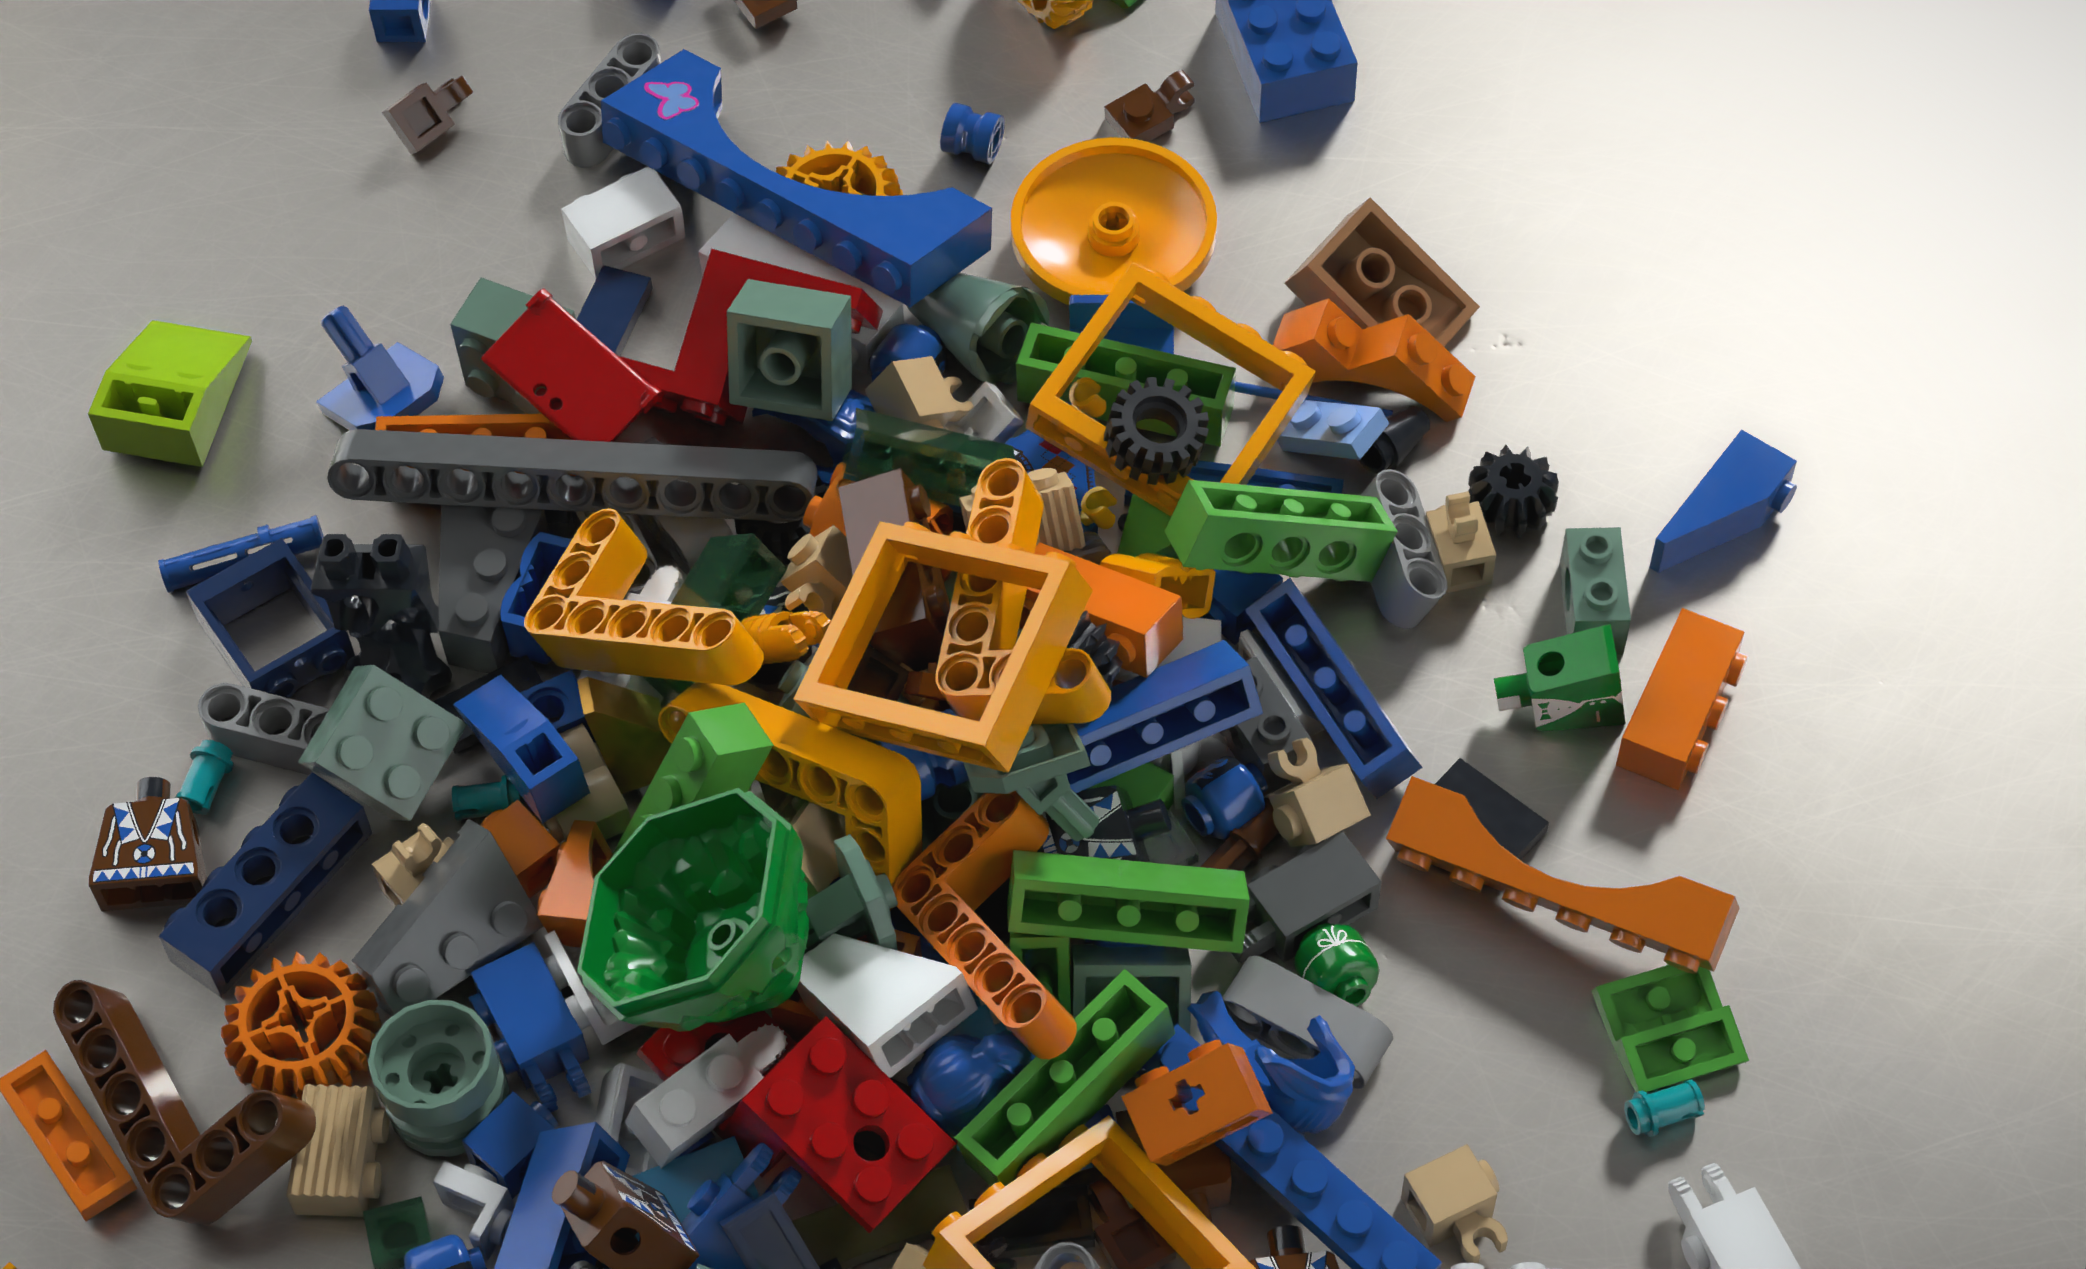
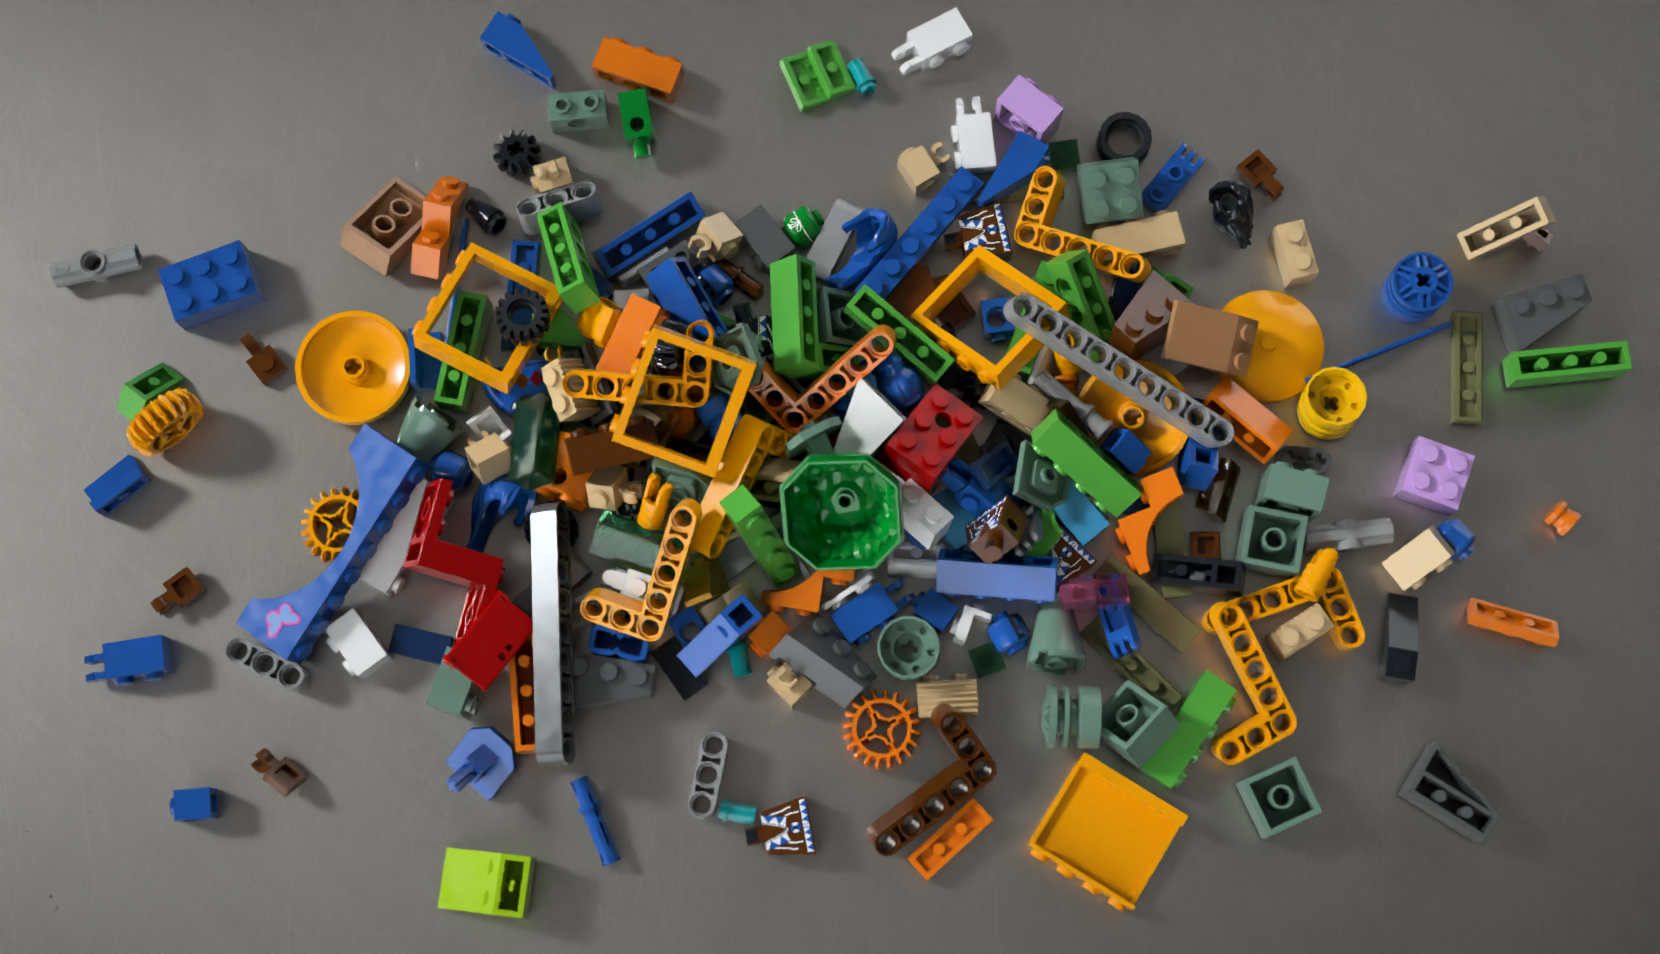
camera: 95 degrees left, 20 degrees up
dark blue brick [159,772,372,998] -> none
dark blue window [186,538,355,698] -> none
sand green brick [298,665,468,821] -> none
black hips [311,534,452,699] -> none
sand green brick [727,279,852,421] -> none
blue wheel [940,103,1005,164] -> none
orange brick [1121,1040,1273,1166] -> none
light blue plate [1277,400,1389,460] -> none
orange arch [1386,776,1740,974] -> none
black tile [1435,758,1549,860] -> none

